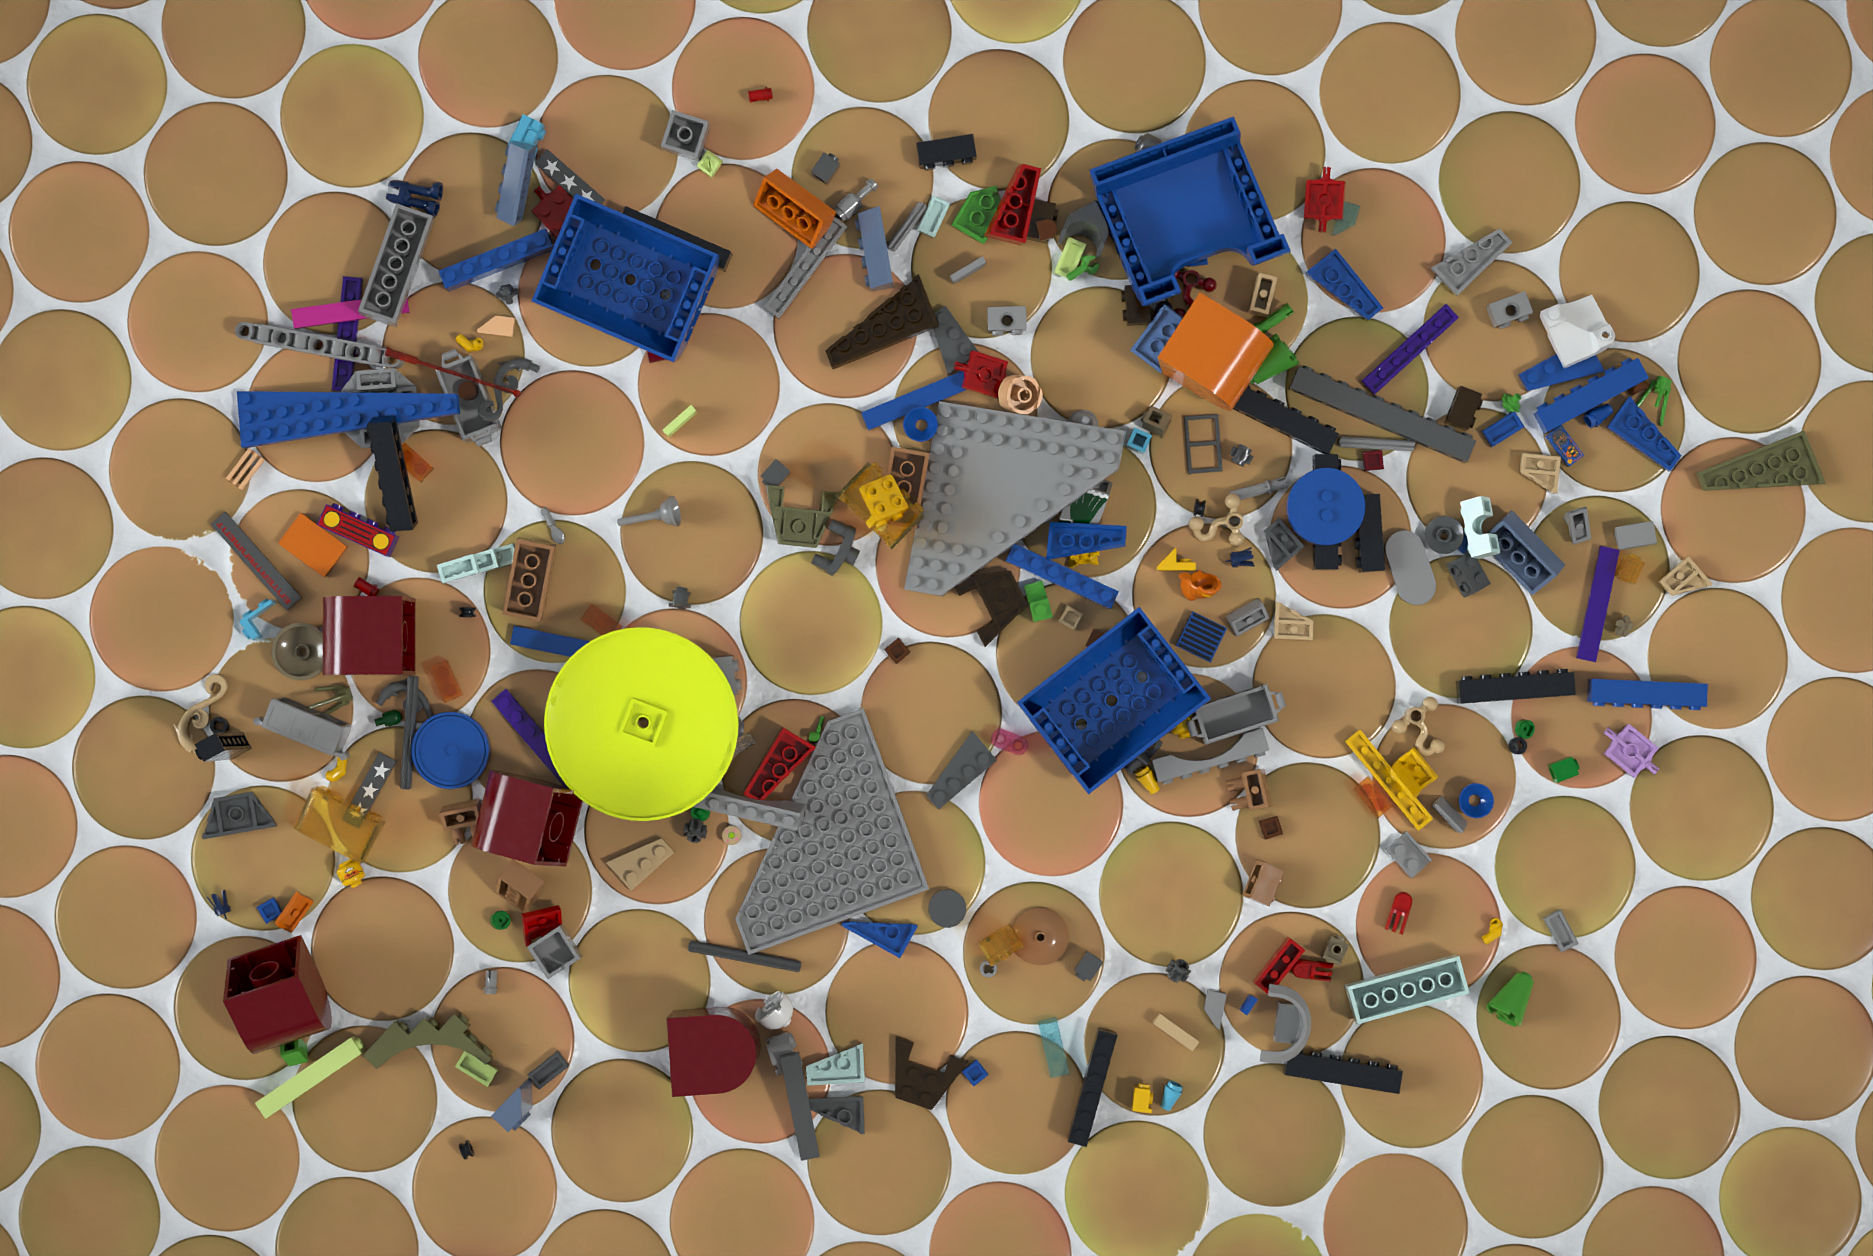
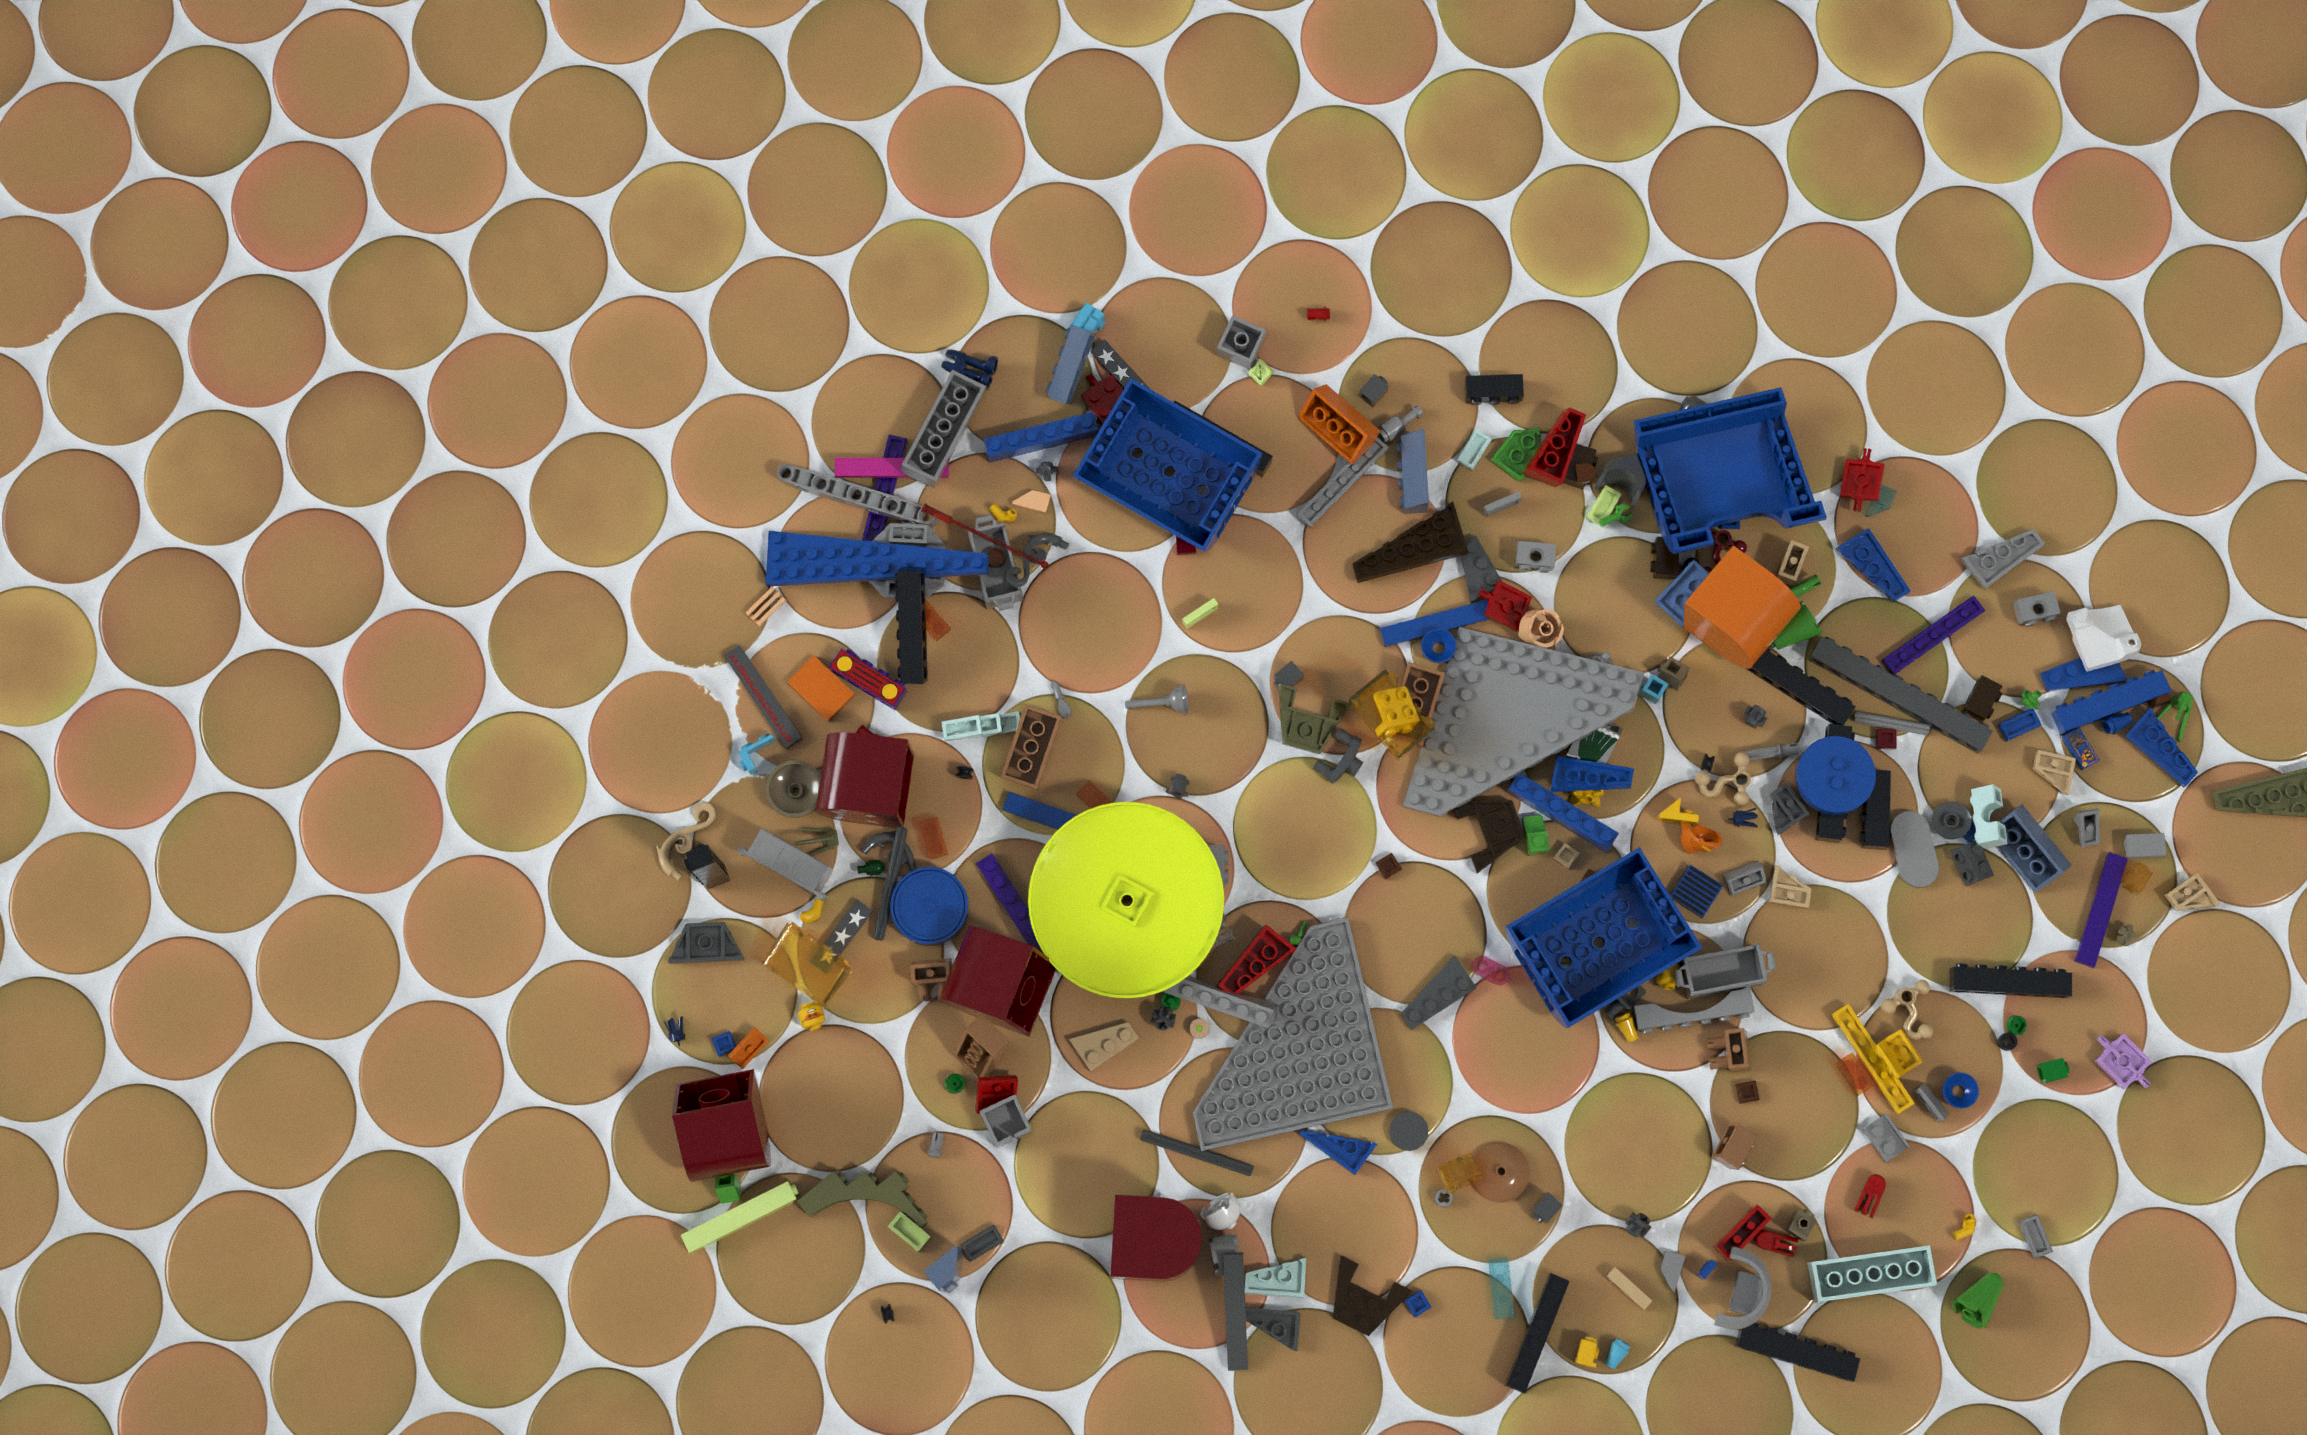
camera: 10 degrees right, 10 degrees down
light grey axle [887,202,927,252] -> none
dark grey window [1184,414,1223,475] -> none
blue brick [1587,679,1708,710] -> none

